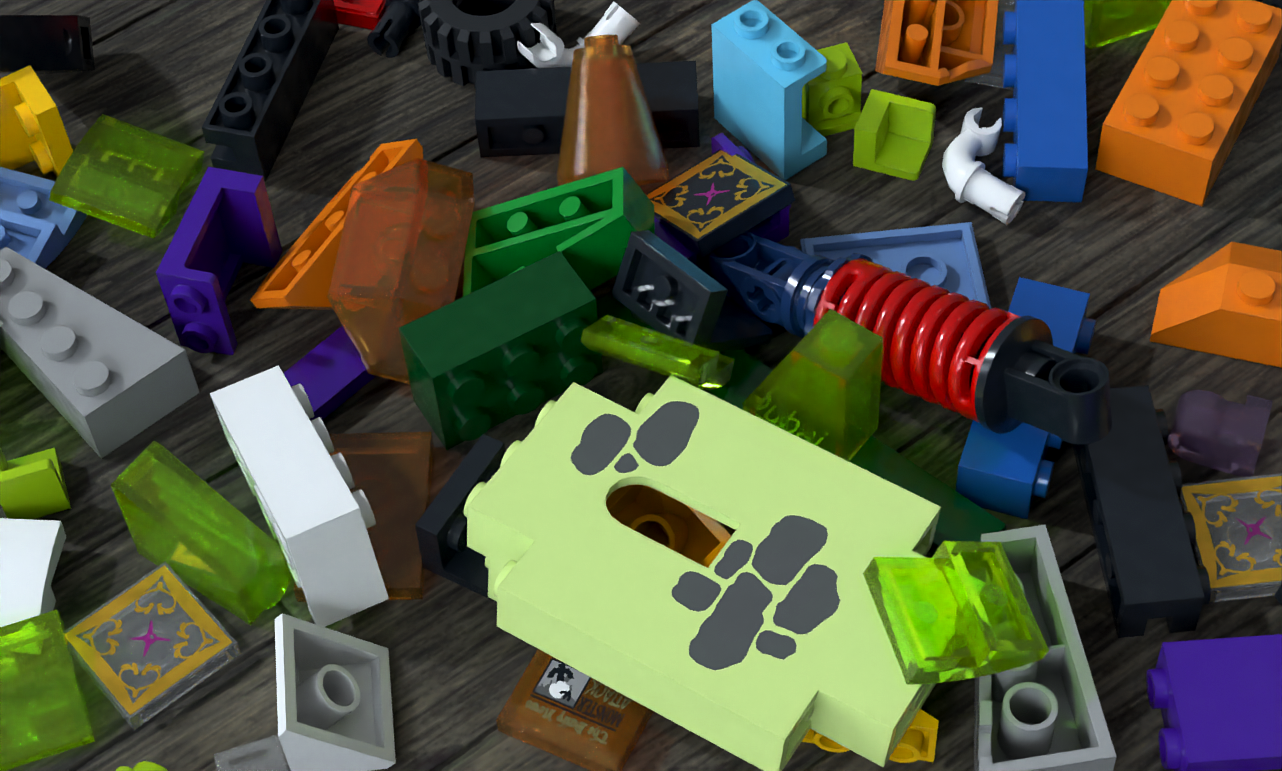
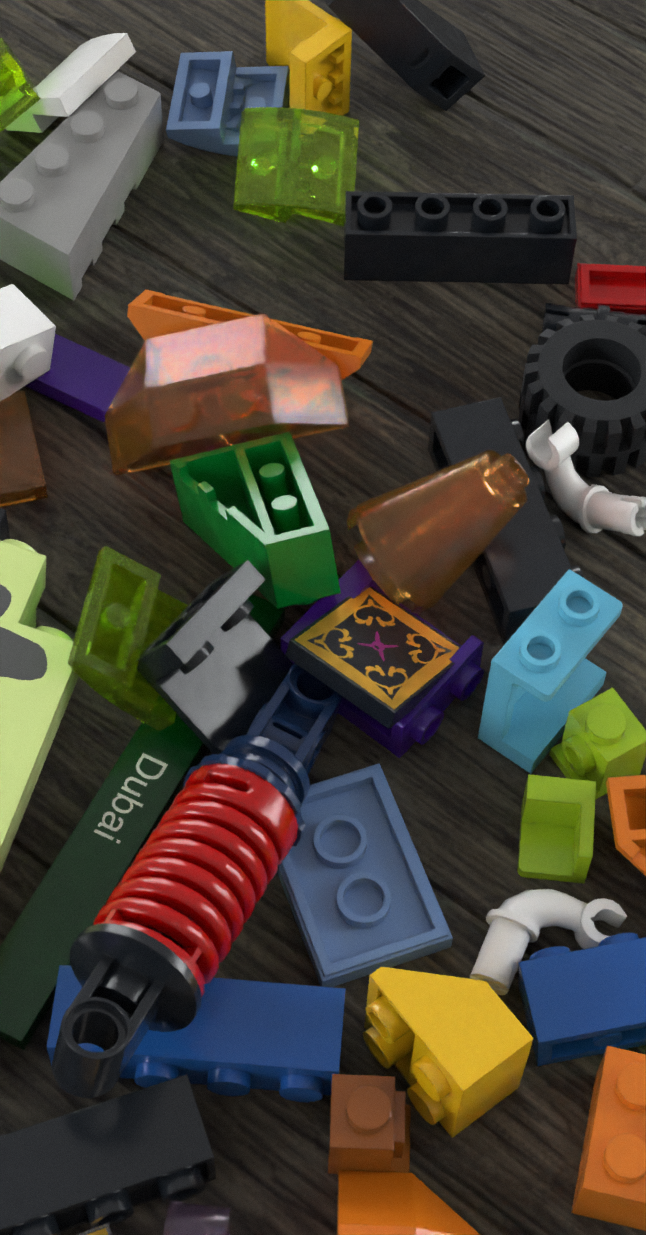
camera: 70 degrees right, 5 degrees up
dark purple panel [156,166,283,355] -> none
dark green brick [398,251,603,450] -> none
clear neon green slope [743,309,883,461] -> none
none -> dark orange window [328,1074,411,1174]
none -> yellow slope [363,967,534,1138]

